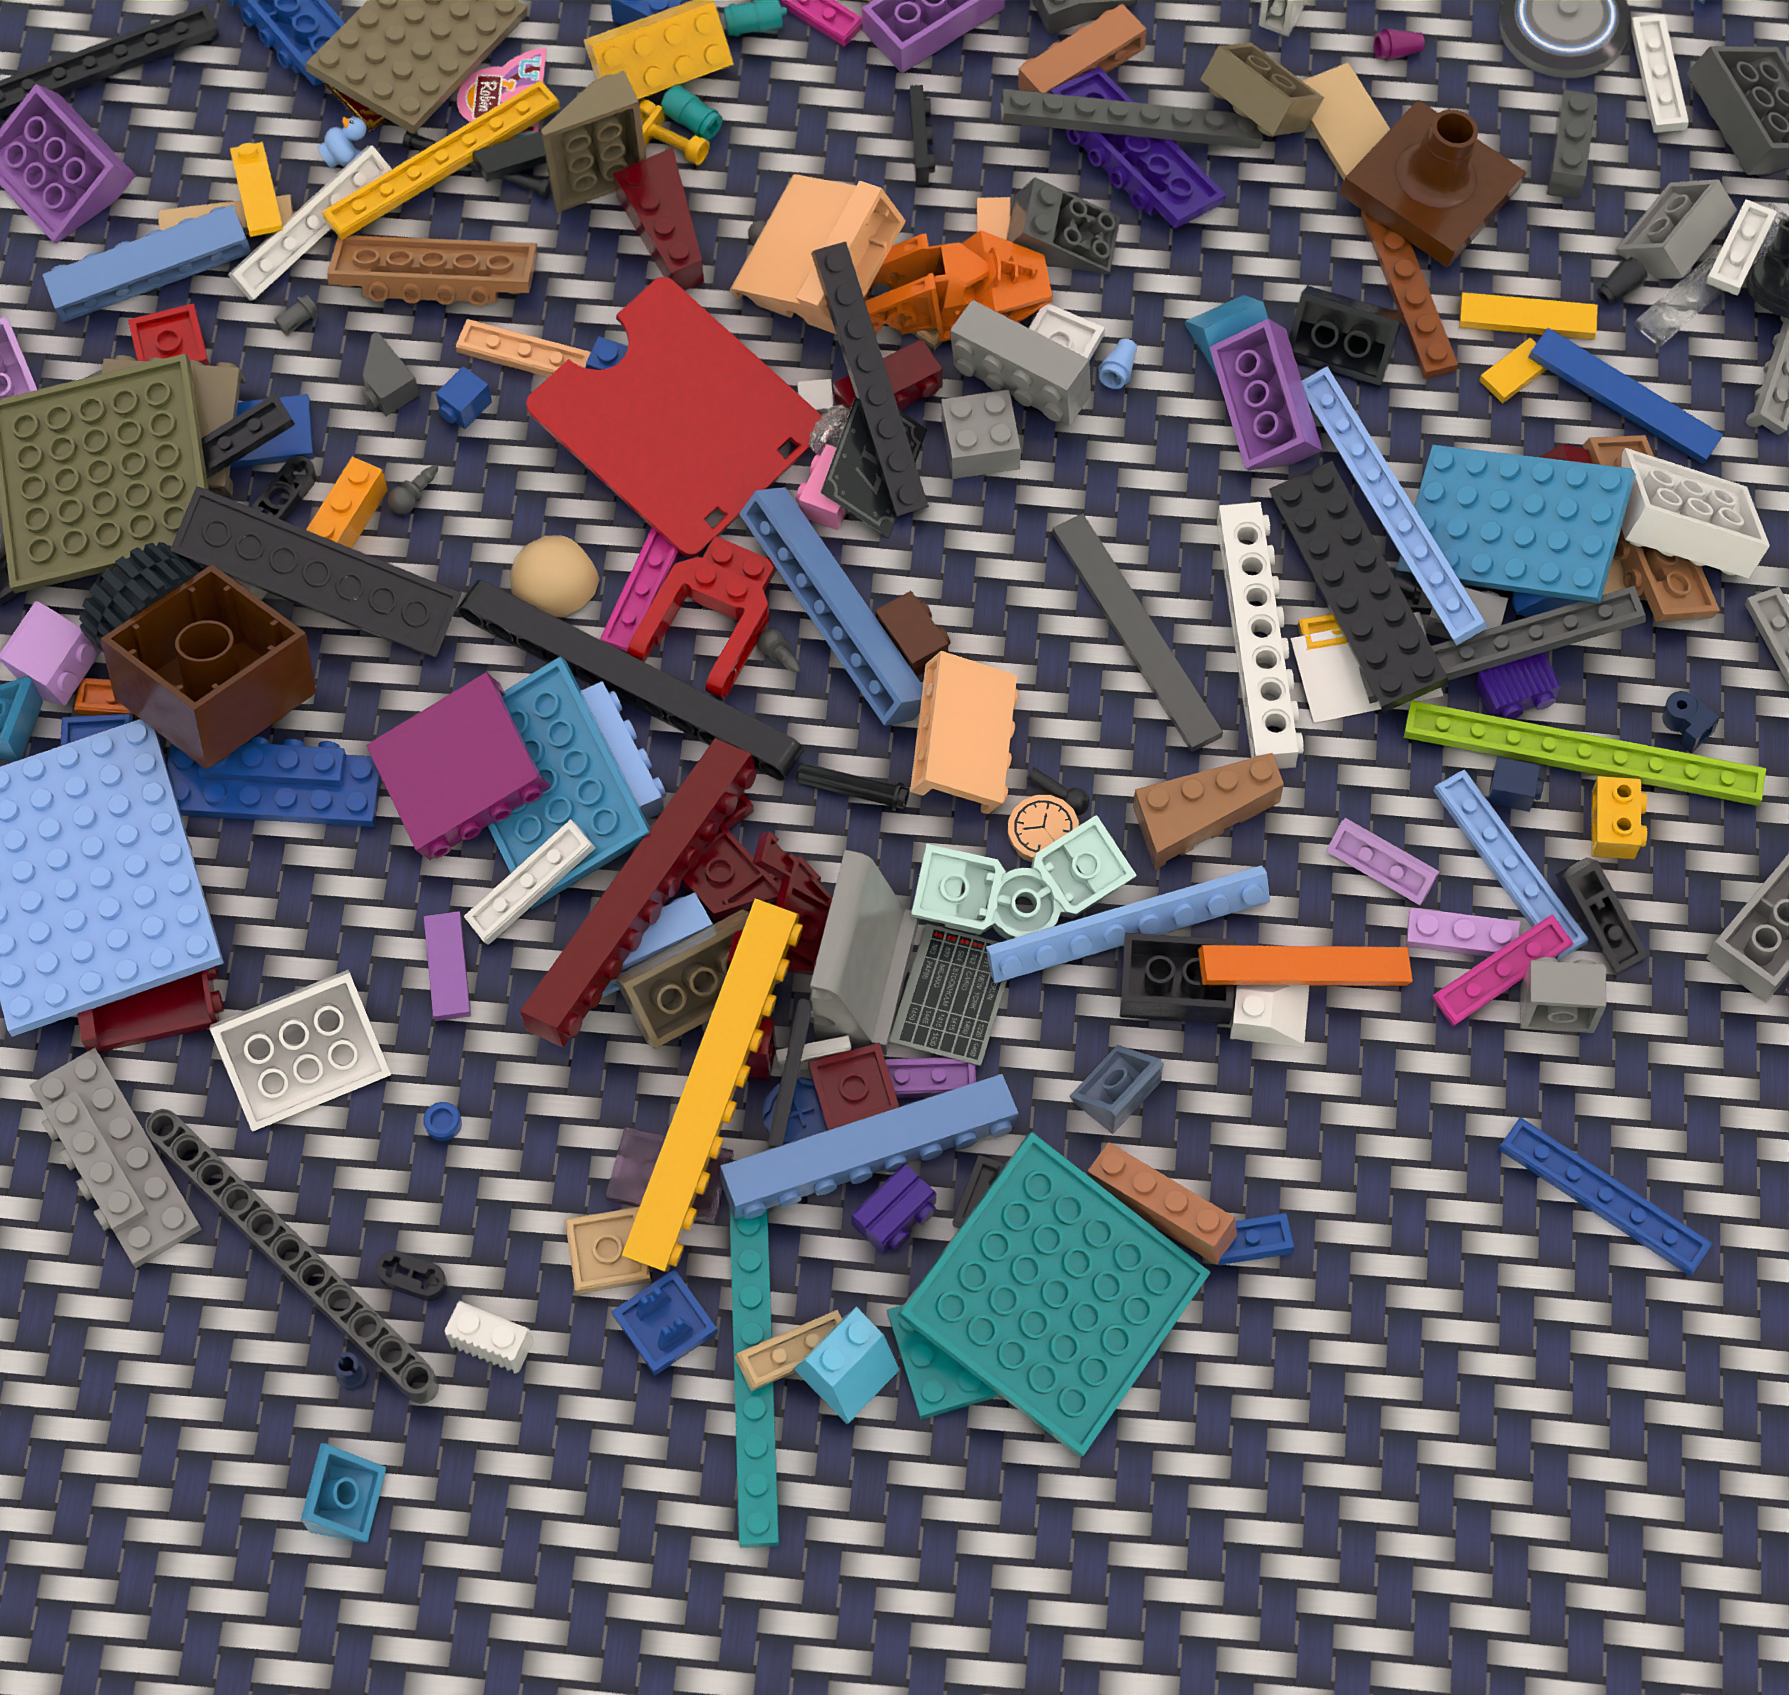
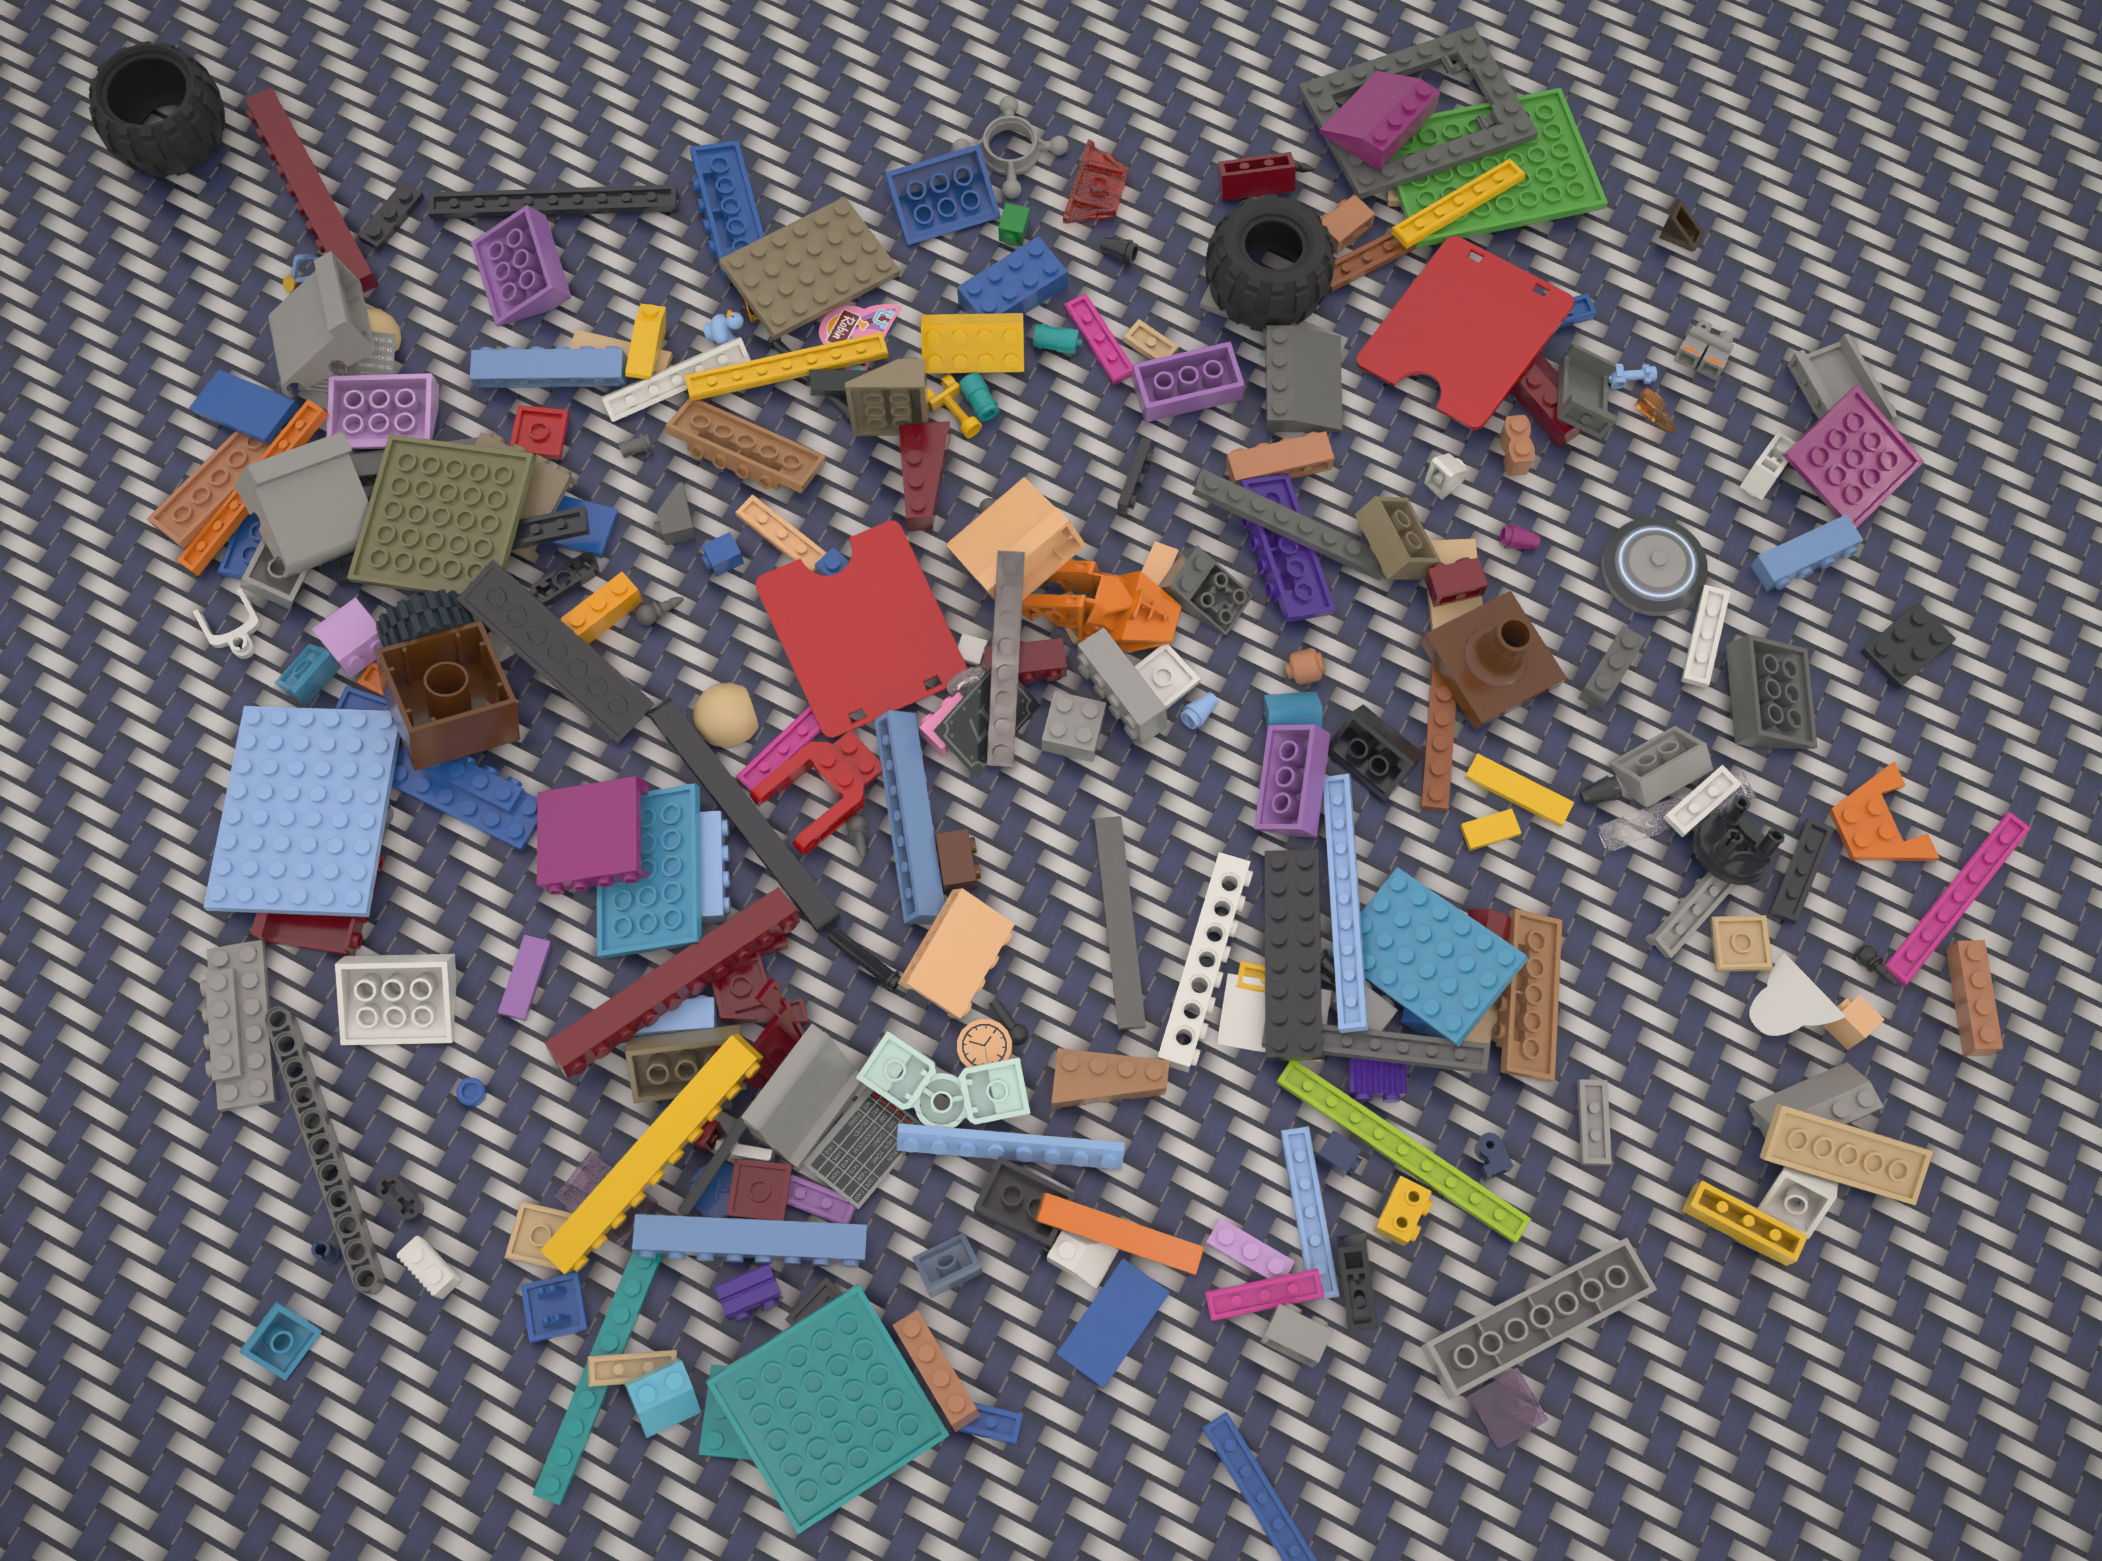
camera: 20 degrees right, 5 degrees up
white tile [464,819,596,945] -> none
lavender plate [1326,818,1440,905] -> none
blue tile [1528,328,1723,465] -> none
white slope [1621,448,1770,578] -> none
none -> blue tile [1056,1258,1170,1389]
none -> nougat head [1285,648,1326,685]
none -> dark red brick [1424,557,1488,607]

